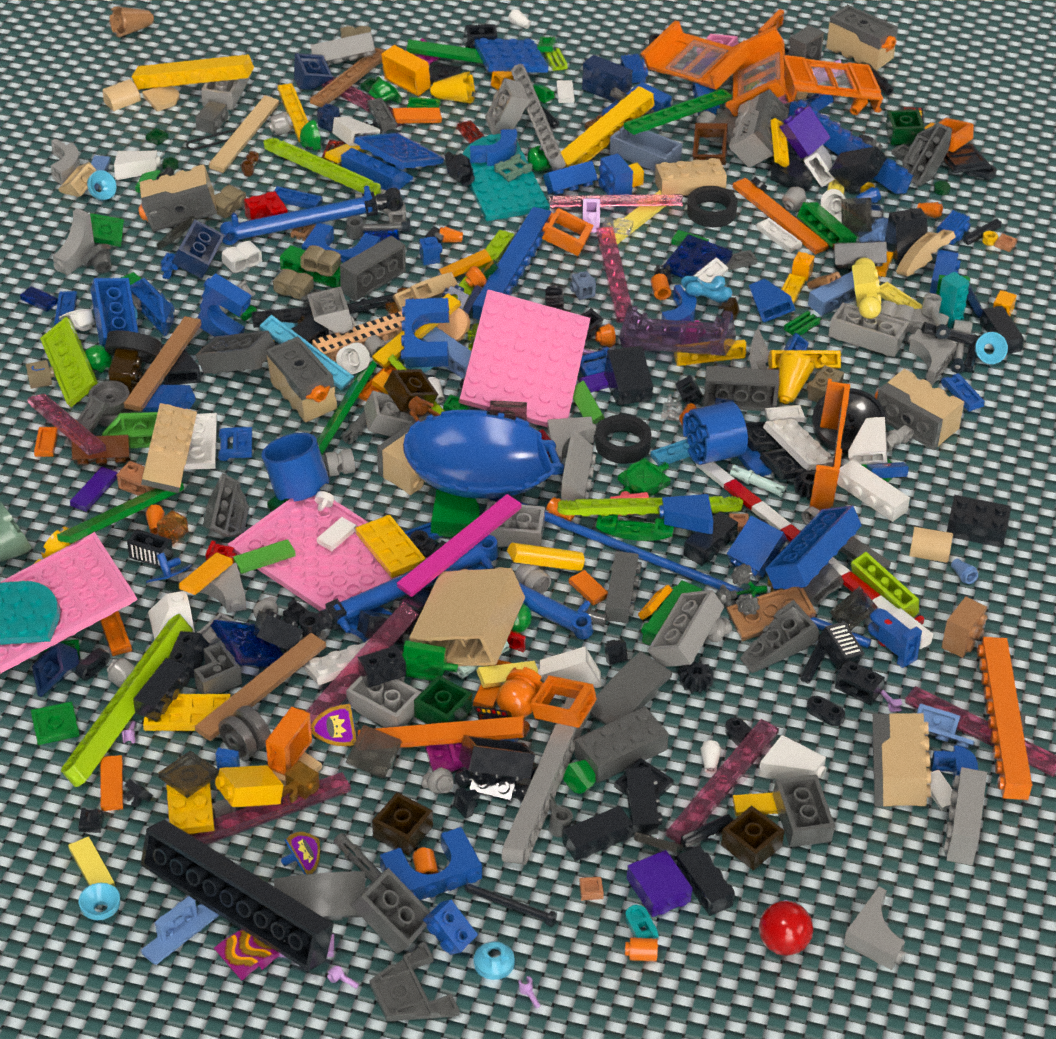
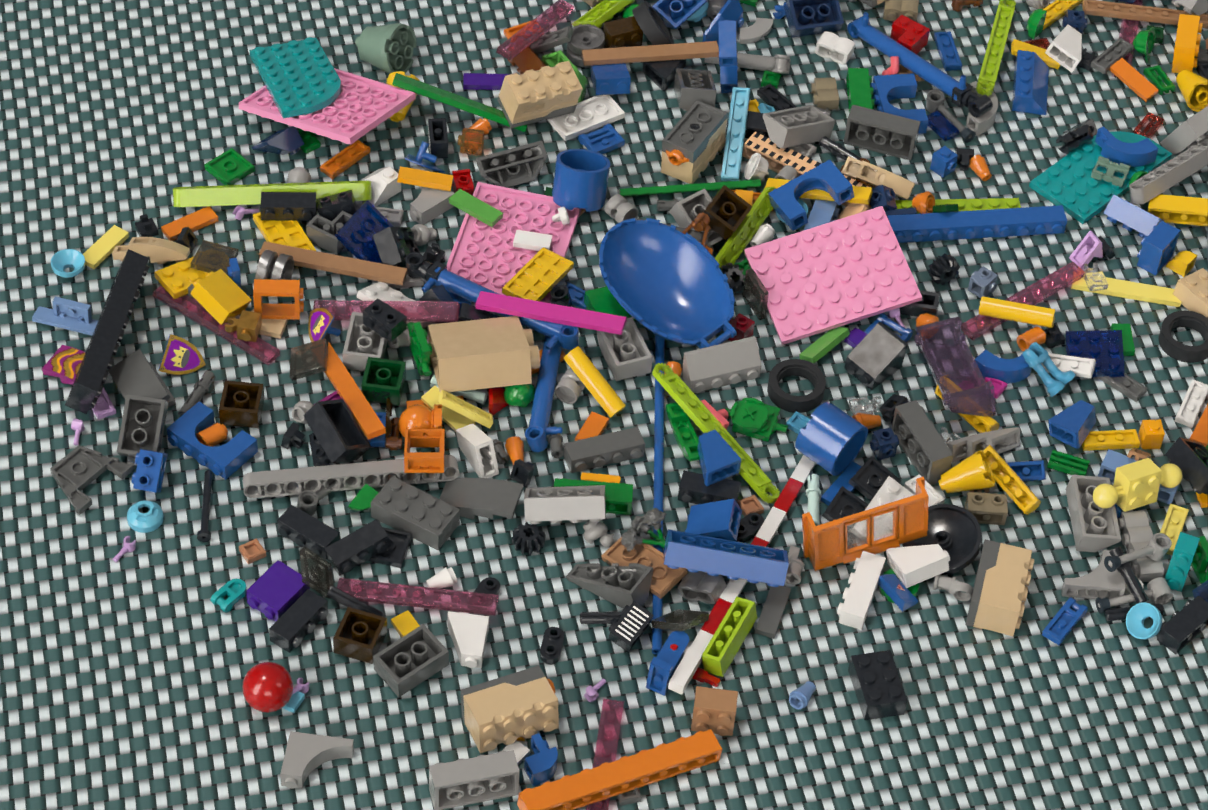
camera: 60 degrees right, 5 degrees up
black beam [75,648,110,681] -> none
dark tan brick [301,245,341,276] -> none
blue plate [354,133,444,170] -> none
light orange tile [439,249,491,277] -> none
orange window [542,208,594,256] -> none
light grey arch [547,417,596,463] -> none
clear pink tile [550,194,683,207] -> none
orange brick [625,937,658,962] -> none
dark brown tile [718,297,740,322] -> none
black brick [835,660,885,706] -> none
tan brick [909,527,953,563] -> none
medium blue bracket [917,704,975,748] -> none
none -> tan slope [112,237,190,264]
none -> light yellow tile [439,390,493,429]
none -> orange cone [505,436,524,465]
none -> light grey tile [739,18,773,44]
none -> coral arm [882,56,899,75]
none -> yellow brick [979,297,1055,328]

